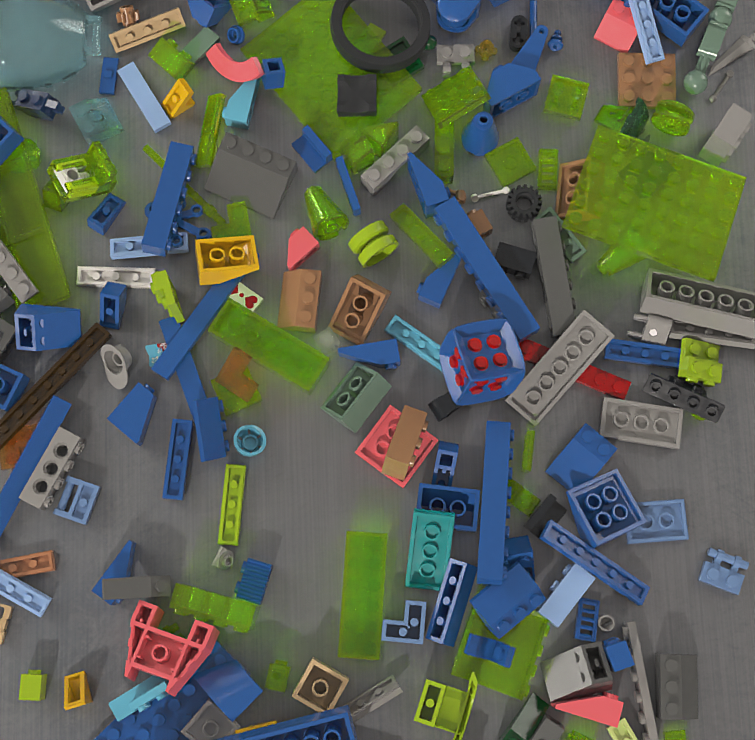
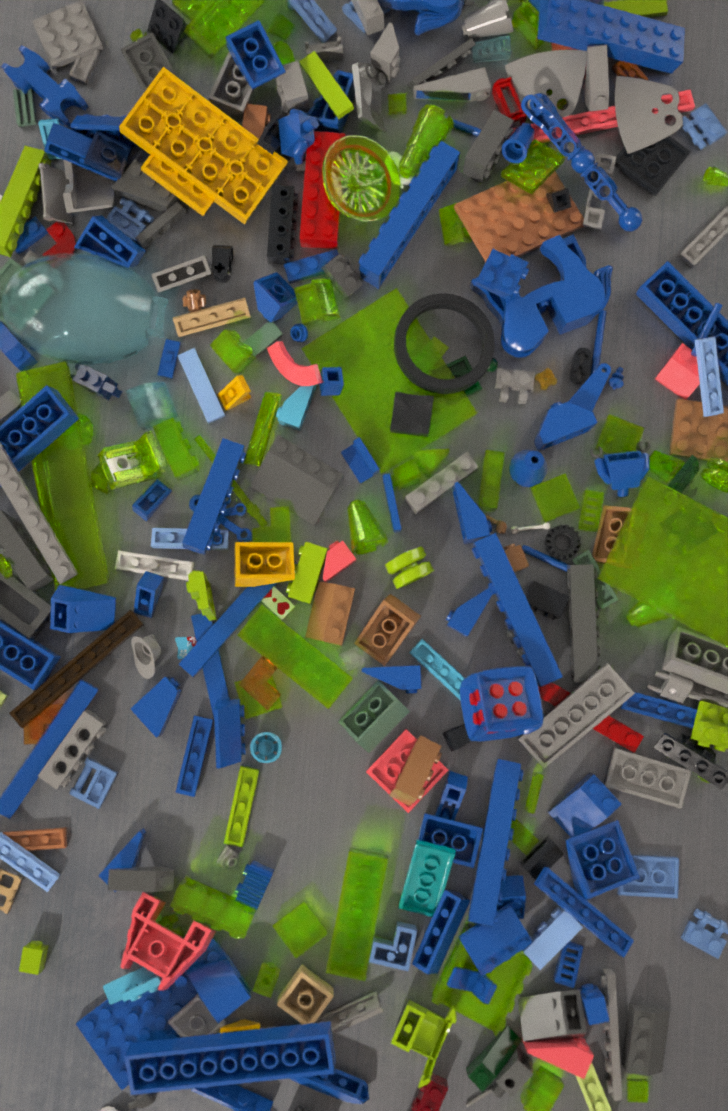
camera: 10 degrees right, 5 degrees up
yellow slope [64,671,93,711] -> none
clear neon green plate [389,203,454,269] -> none
clear neon green plate [421,66,491,129] -> none
light grey hinge [598,615,615,633] -> none
none -> clear neon green brick [152,417,200,481]
none -> clear neon green plate [273,900,328,958]
none -> lime brick [286,542,328,605]
none -> blue bar [522,544,569,572]
none -> blue torso [590,441,651,497]

